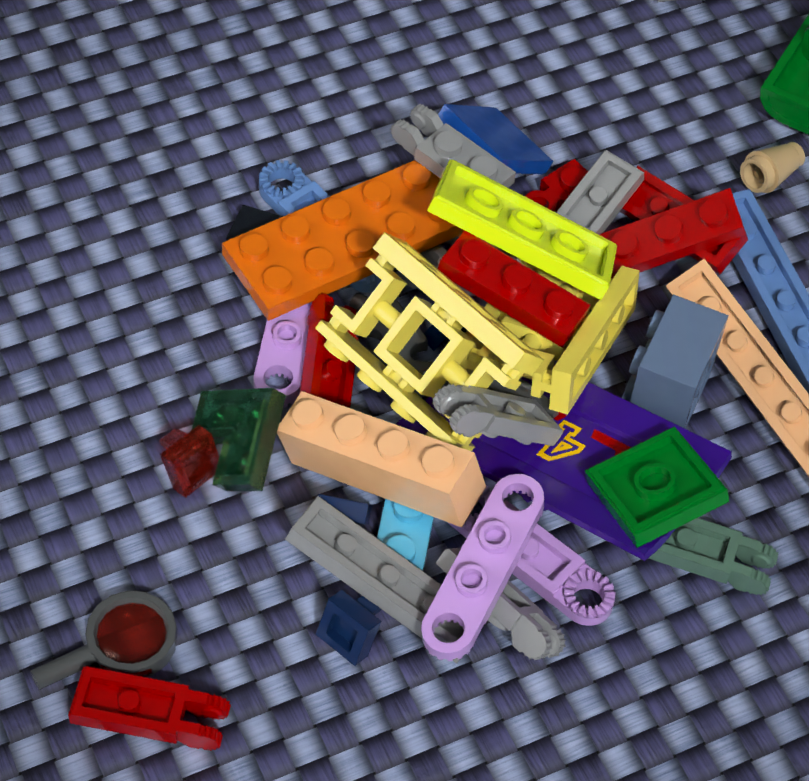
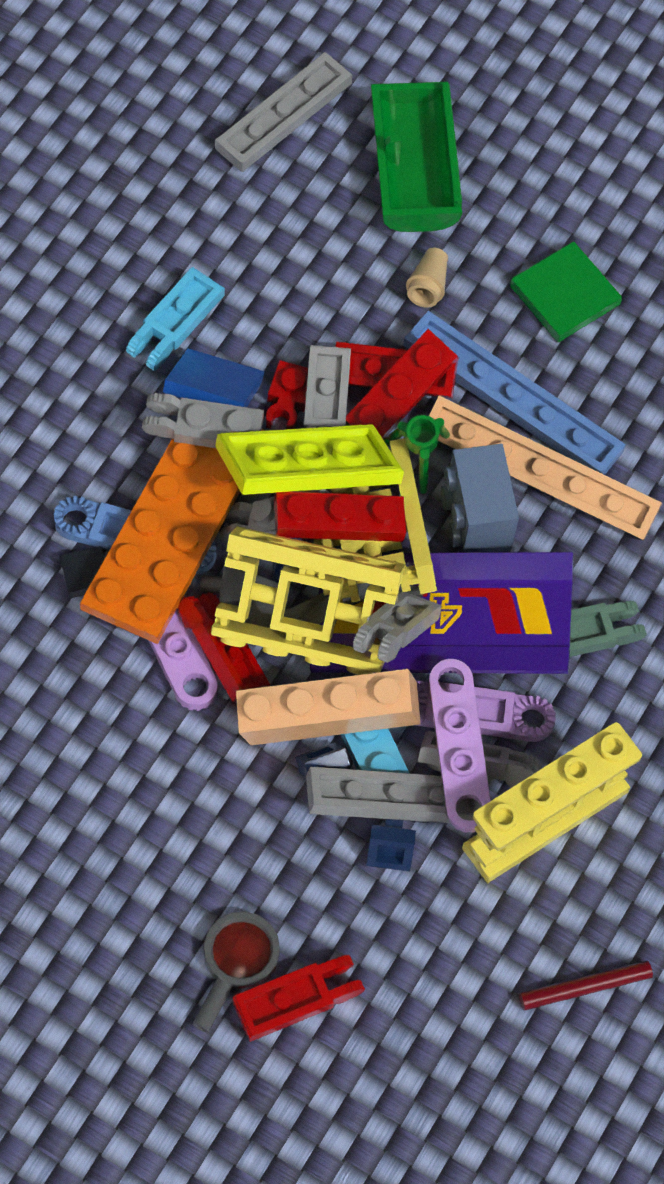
camera: 35 degrees left, 10 degrees up
clear red tile [159,425,224,498] -> none
clear green plate [189,388,286,491] -> none
green tile [585,426,729,548] -> none
none -> medium azure hinge [126,267,225,371]
none -> green plant [383,415,450,494]
none -> light yellow fence [462,722,642,884]

